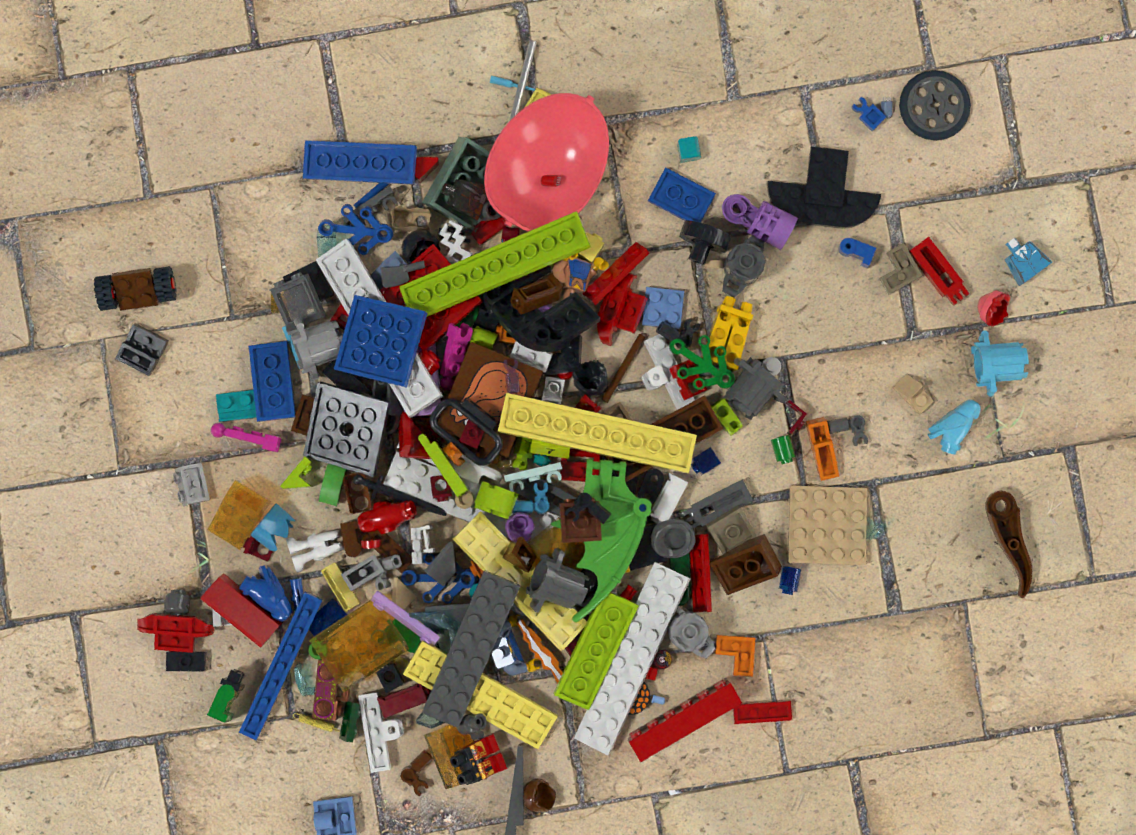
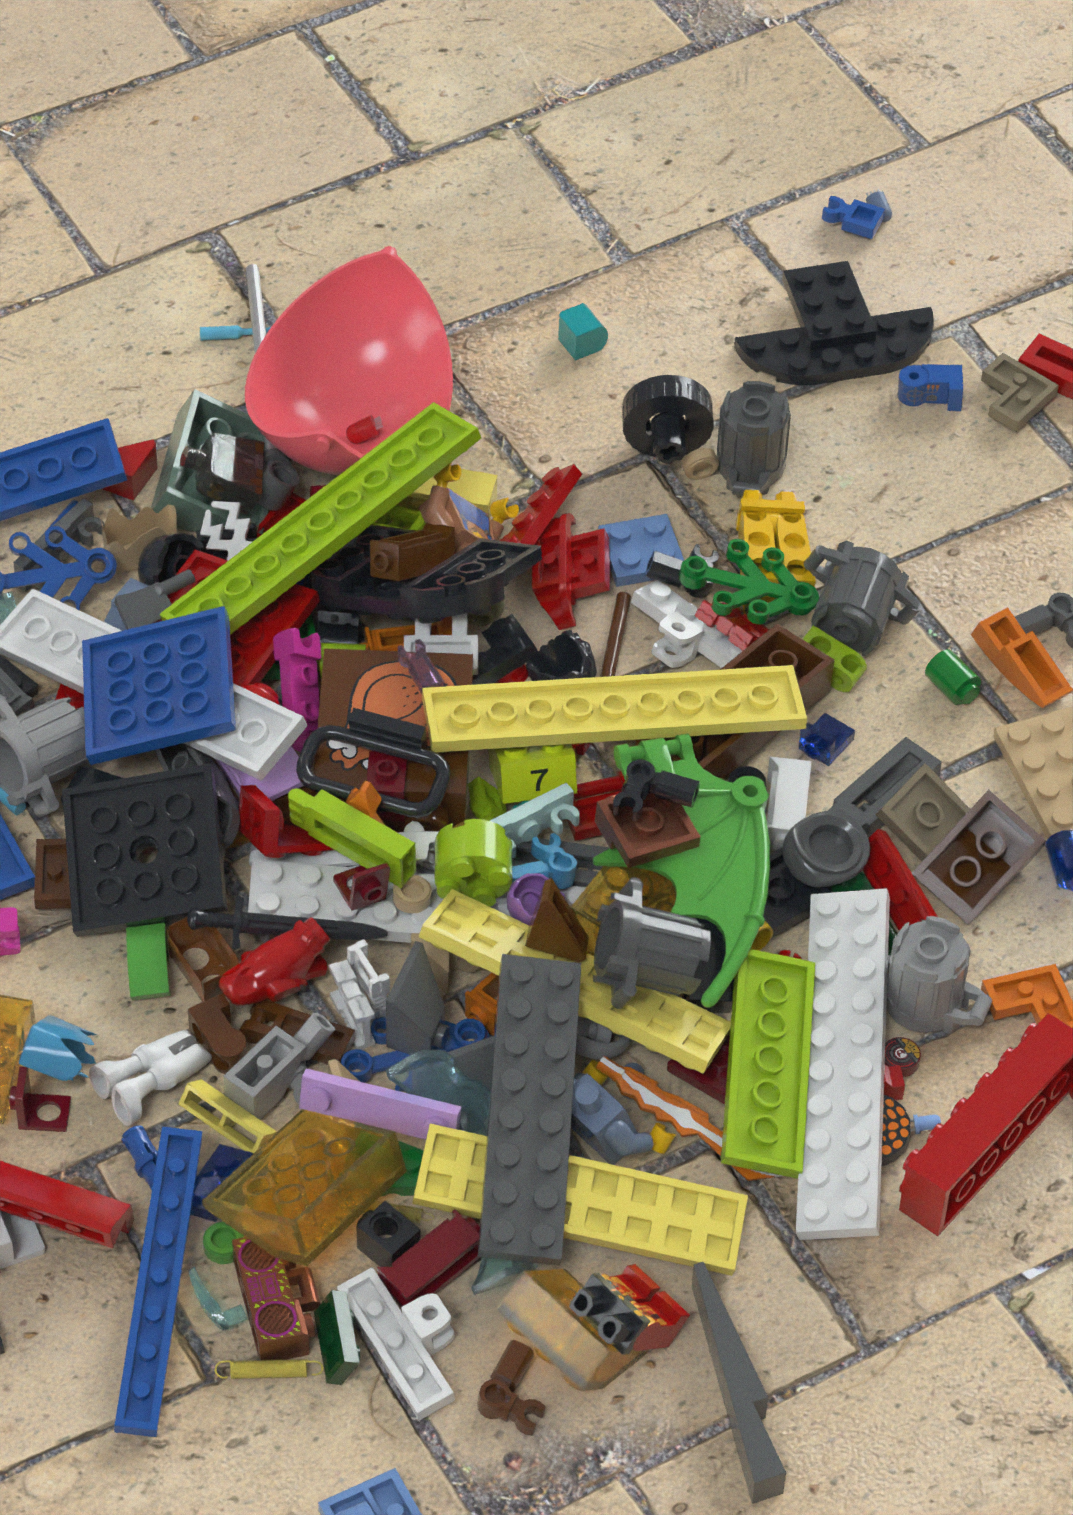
camera: 20 degrees left, 35 degrees down
green hips [207,669,246,723] -> none
blue animal [239,565,292,621] -> none
lime slope [280,457,313,489] -> none
red tile [361,539,381,549] -> none
dark grey piece [457,714,487,740] -> none
reddish brown hair [523,778,556,812] -> none
blue tile [648,167,716,223] -> none
medium lavender cylinder [722,194,798,250] -> none
dark red bracket [786,400,807,435] -> none
wedge [899,70,971,141] -> none

